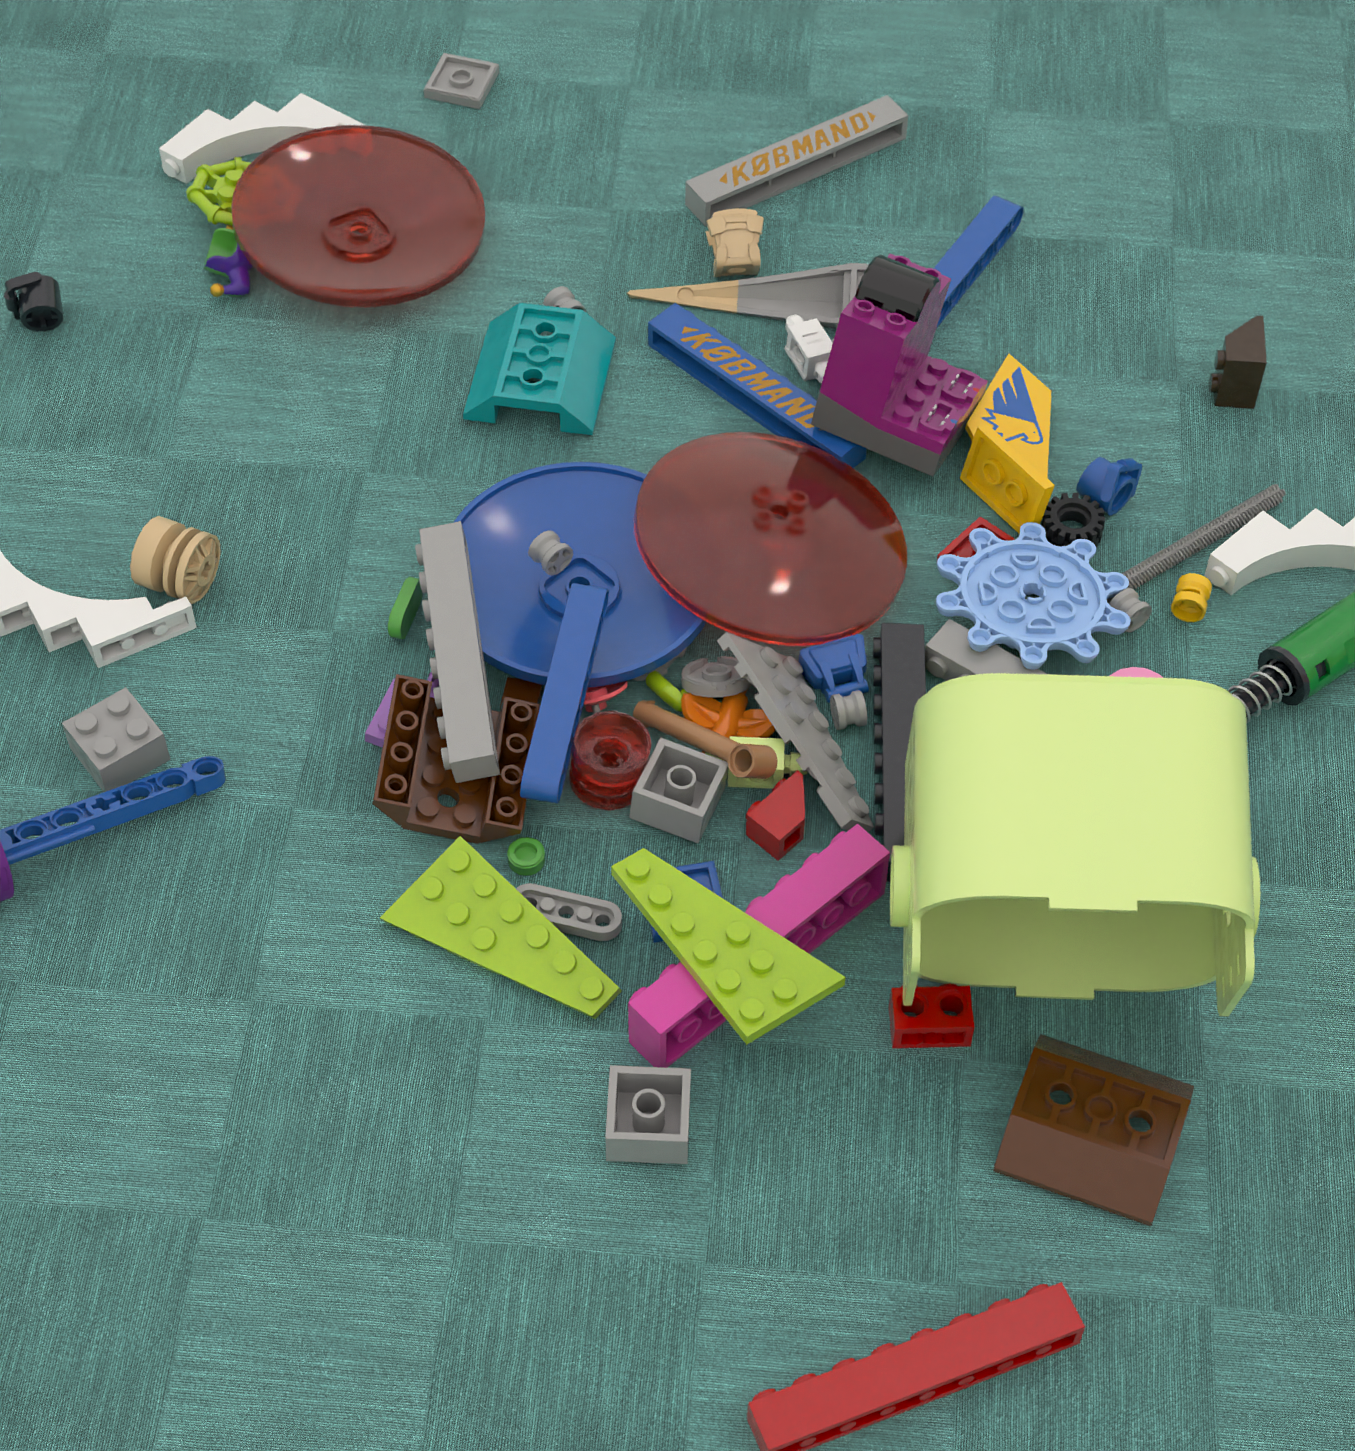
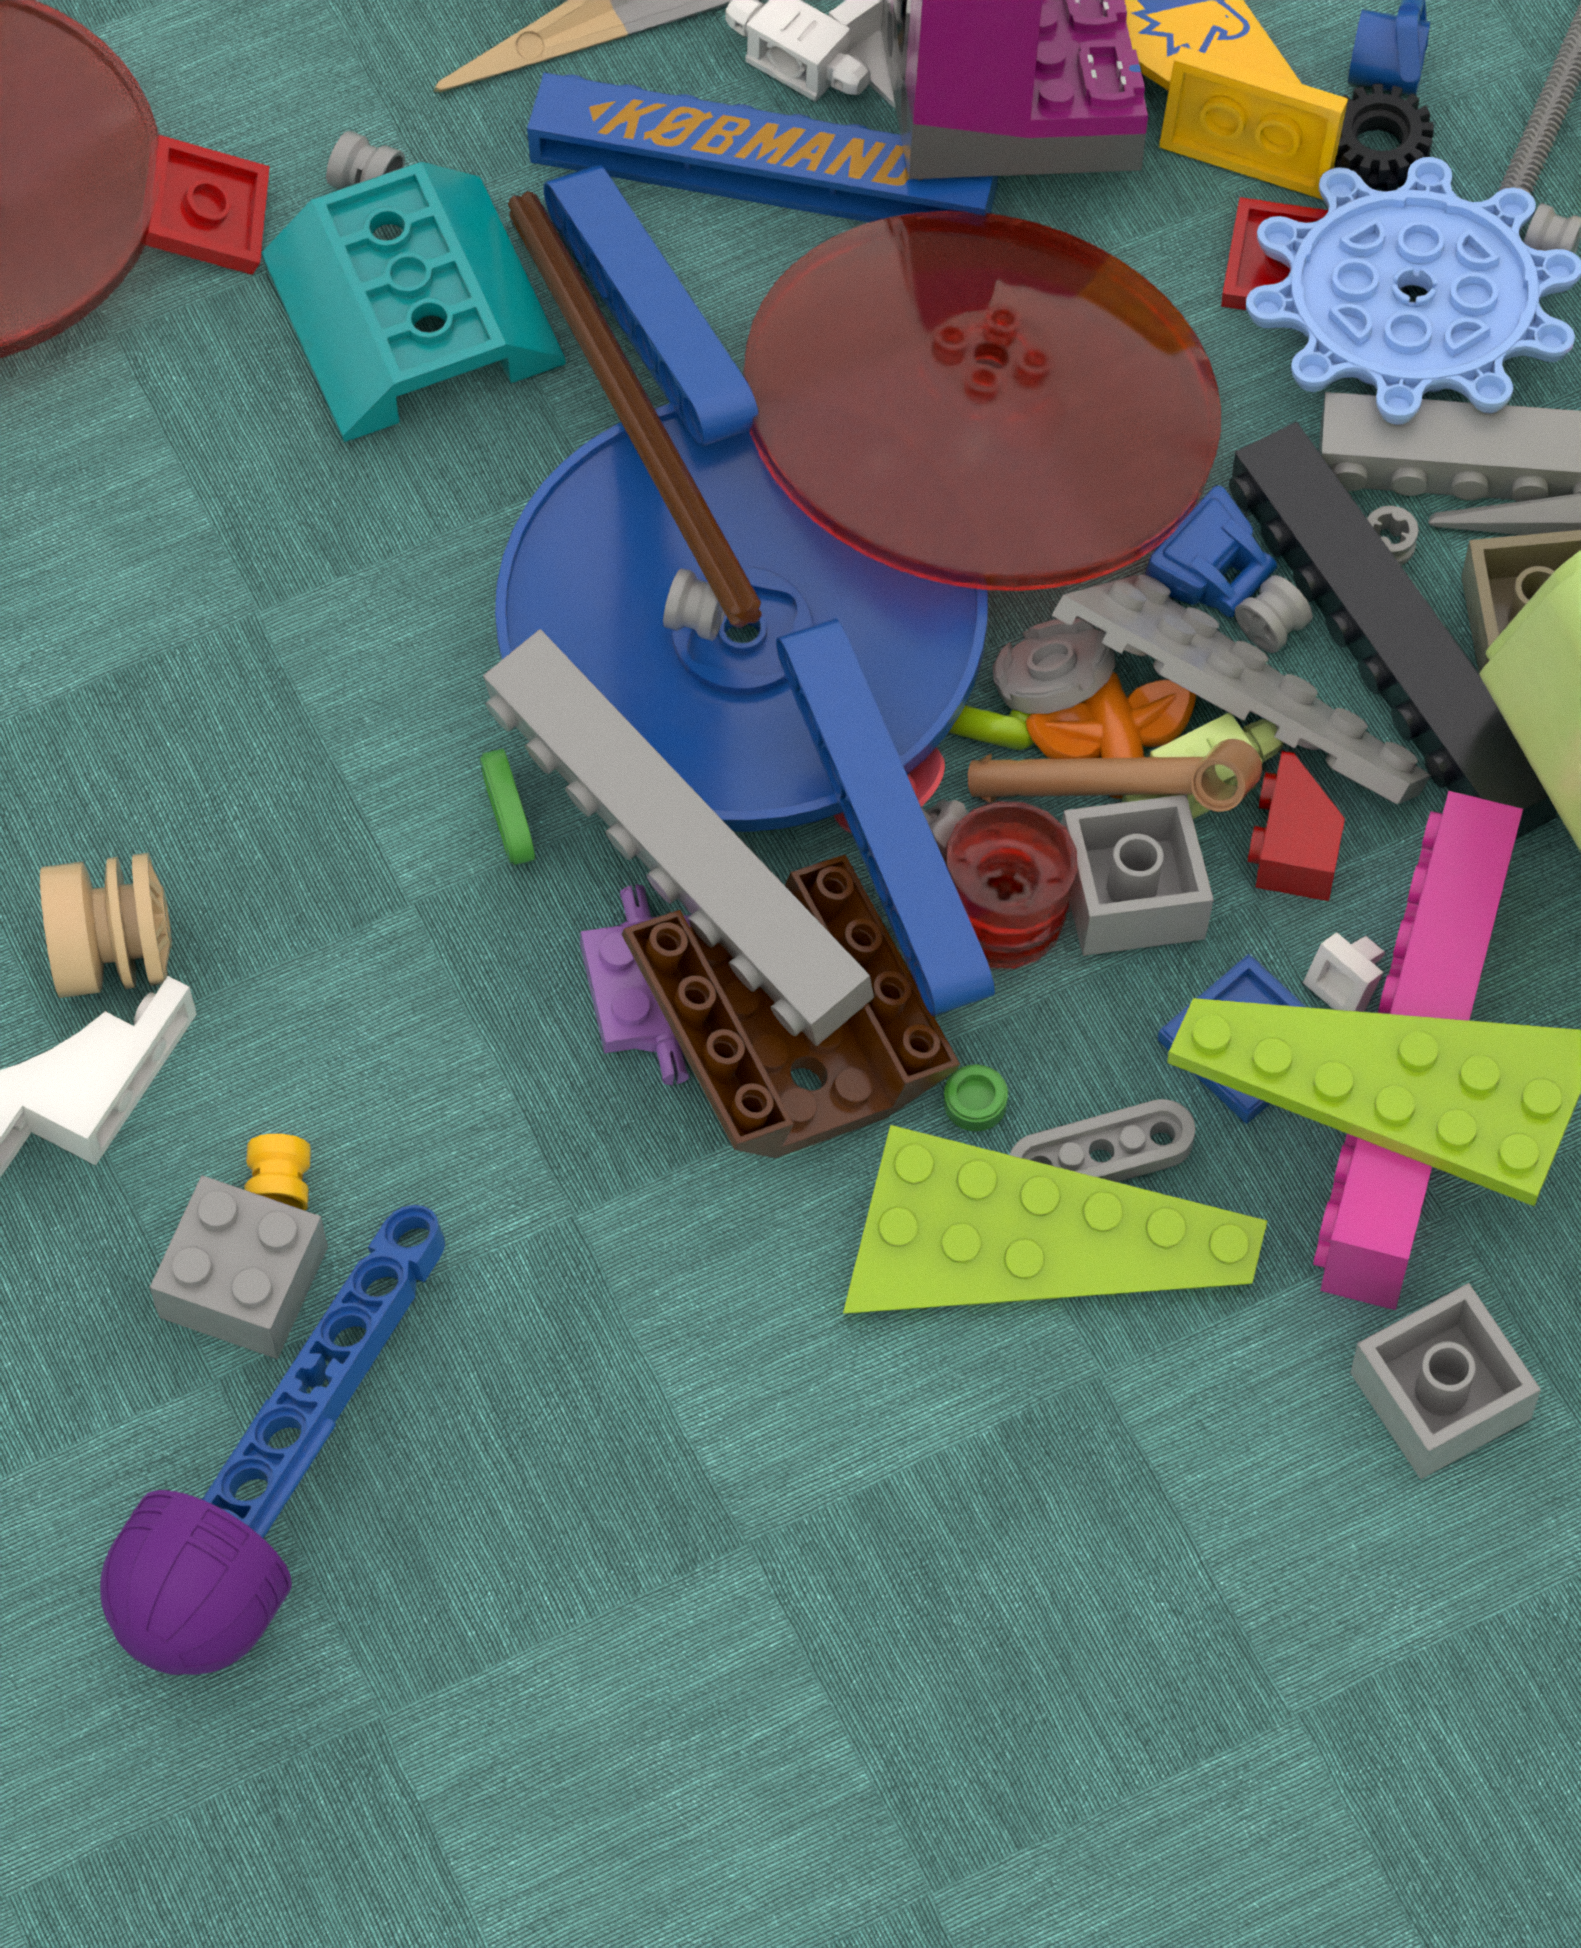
camera: 30 degrees left, 10 degrees up
reddish brown tile [500,677,543,708] -> none
none -> red tile [141,135,270,275]
none -> yellow wheel [244,1134,311,1211]
none -> reddish brown axle [508,191,762,628]
none -> blue beam [543,164,759,447]
none -> white tile [1303,932,1385,1012]

